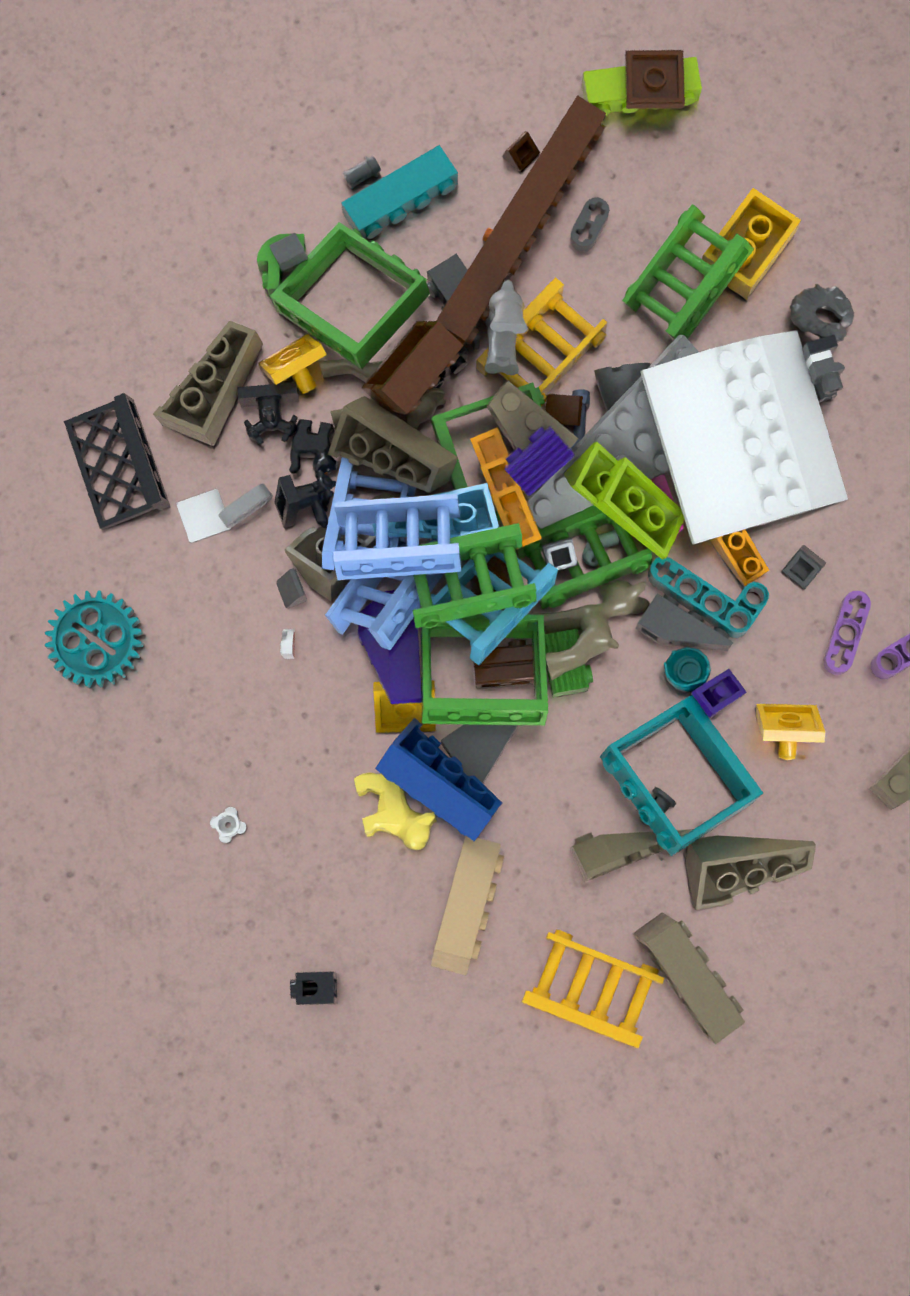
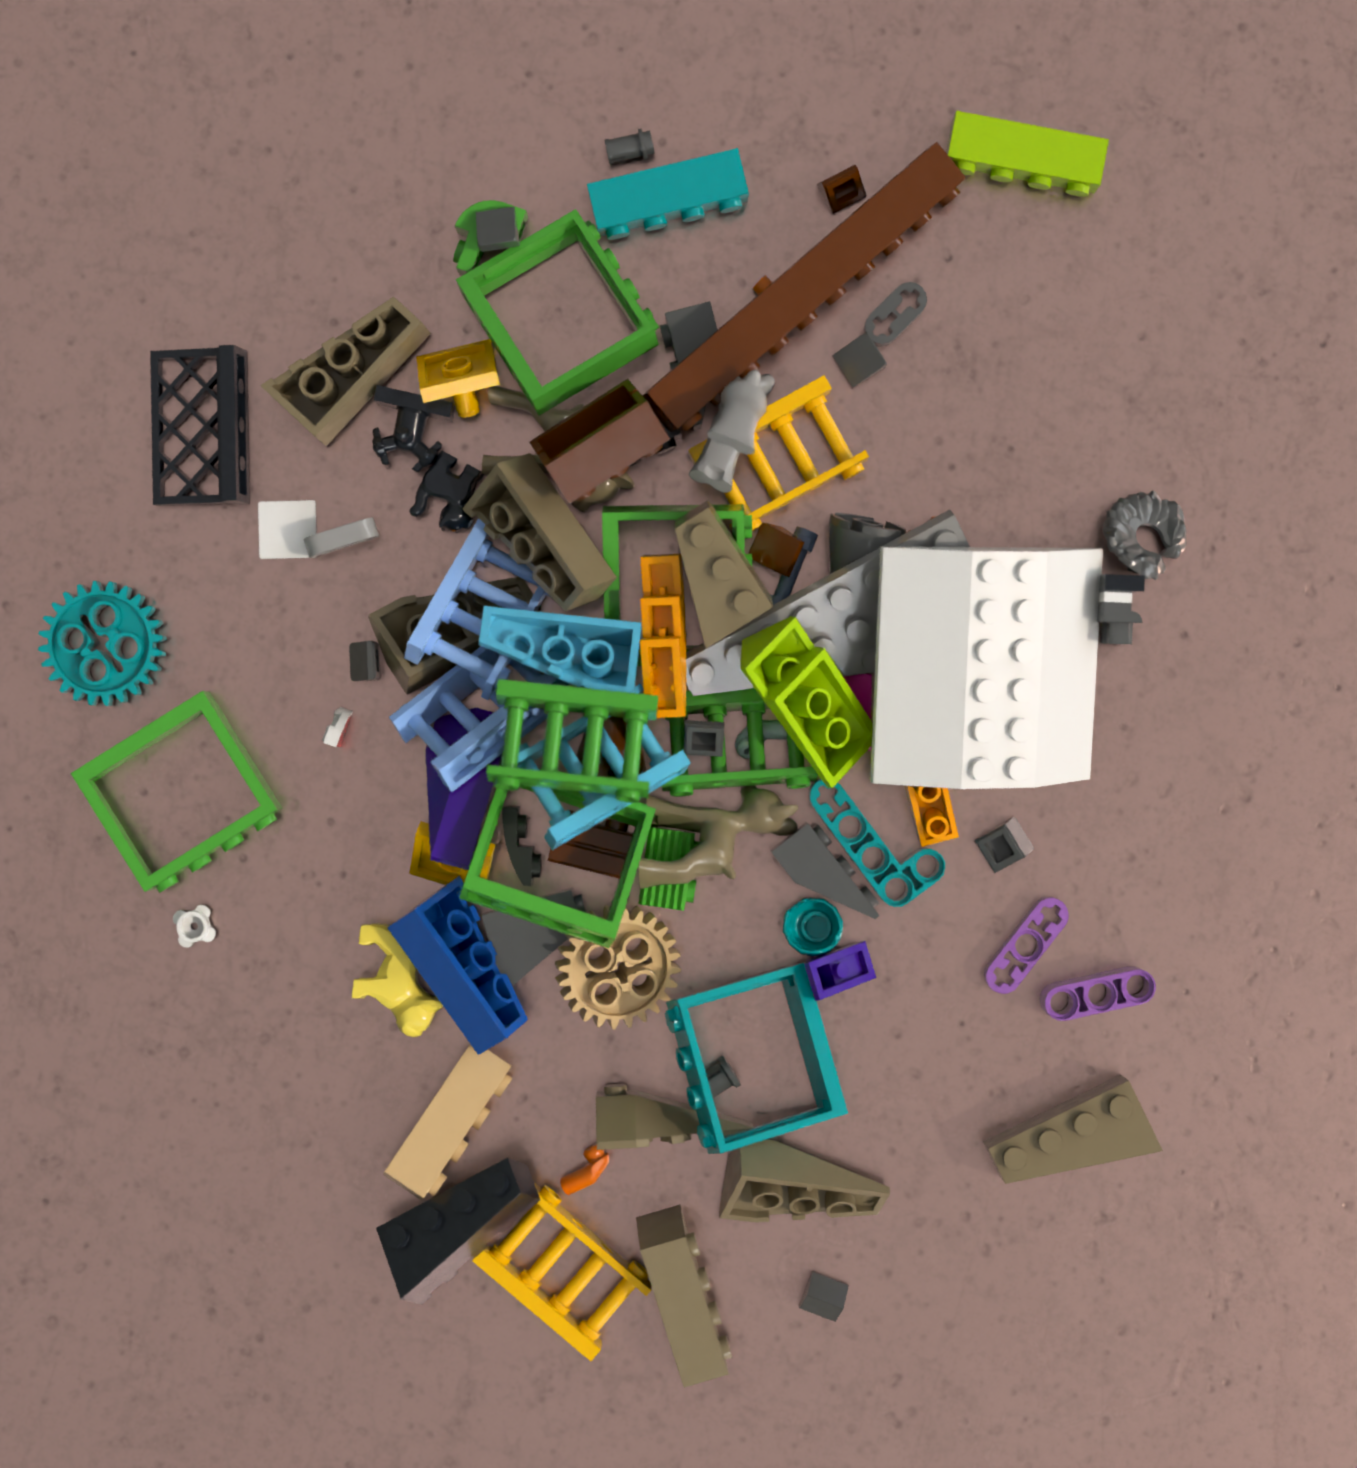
camera: 20 degrees right, 10 degrees up
black piece [274,470,336,528] -> none
black brick [290,972,337,1005] -> none
light blue fence [333,494,461,580] -> none
dark purple brick [505,426,575,496] -> none
bright green fence [622,204,754,339] -> none
reddish brown tile [625,50,685,109] -> none
yellow brick [702,188,801,300] -> none
yellow tile [756,704,826,760] -> none
none -> bright green window [71,691,283,893]
none -> black wedge [376,1157,540,1305]
none -> pearl dark grey slope [502,806,541,886]
none -> tan gear [555,905,681,1030]
none -> orange arm [560,1143,609,1195]
none -> dark grey slope [799,1271,849,1322]
none -> dark grey slope [832,332,887,388]

